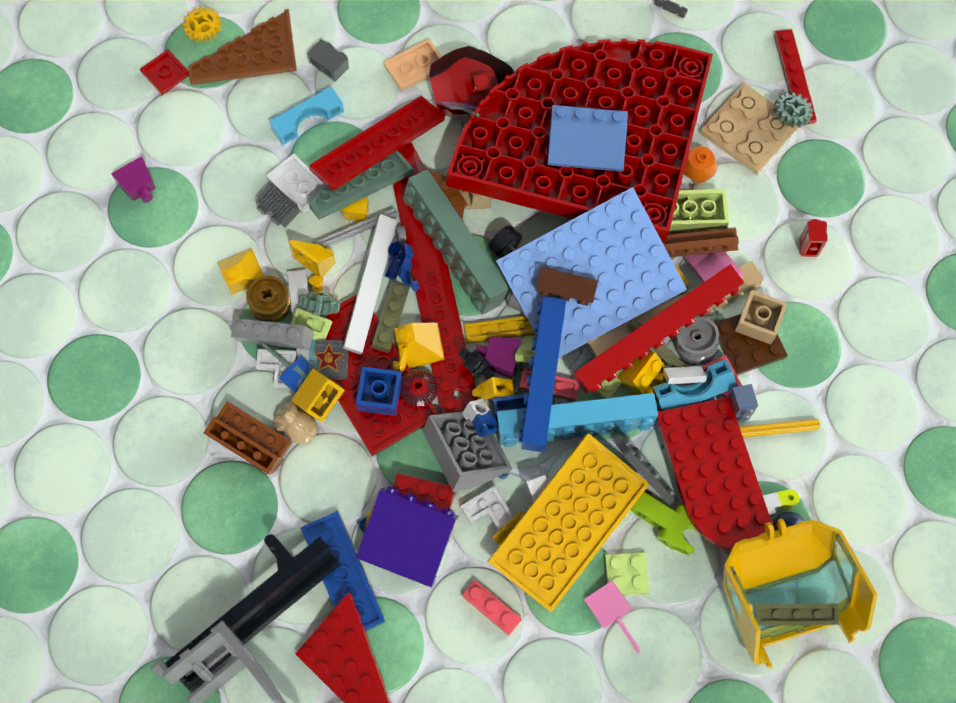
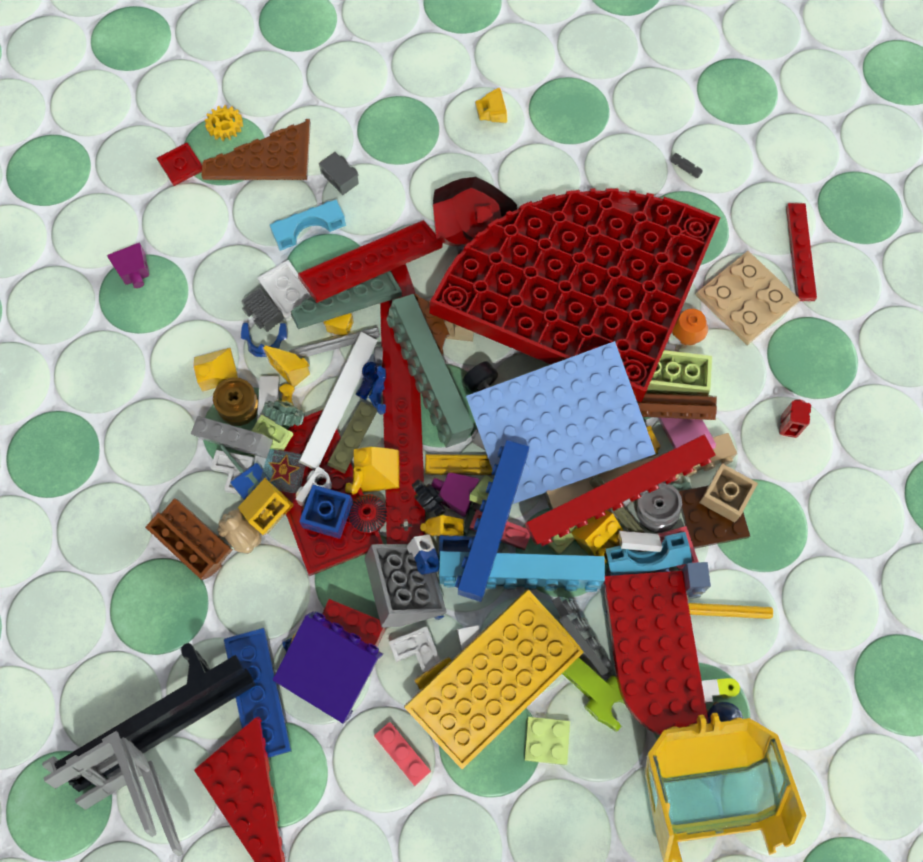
camera: 10 degrees right, 0 degrees up
light nougat plate [383,39,442,92] -> none
piece [438,102,479,117] -> none
reddish brown brick [536,267,598,306] -> none
medium blue slope [548,105,627,172] -> none
bright pink piece [584,580,641,653] -> none
olive plate [754,604,839,625] -> none
sand green gear [773,92,813,128] -> none
none -> blue helmet [241,323,288,357]
none -> white plate [296,467,332,507]

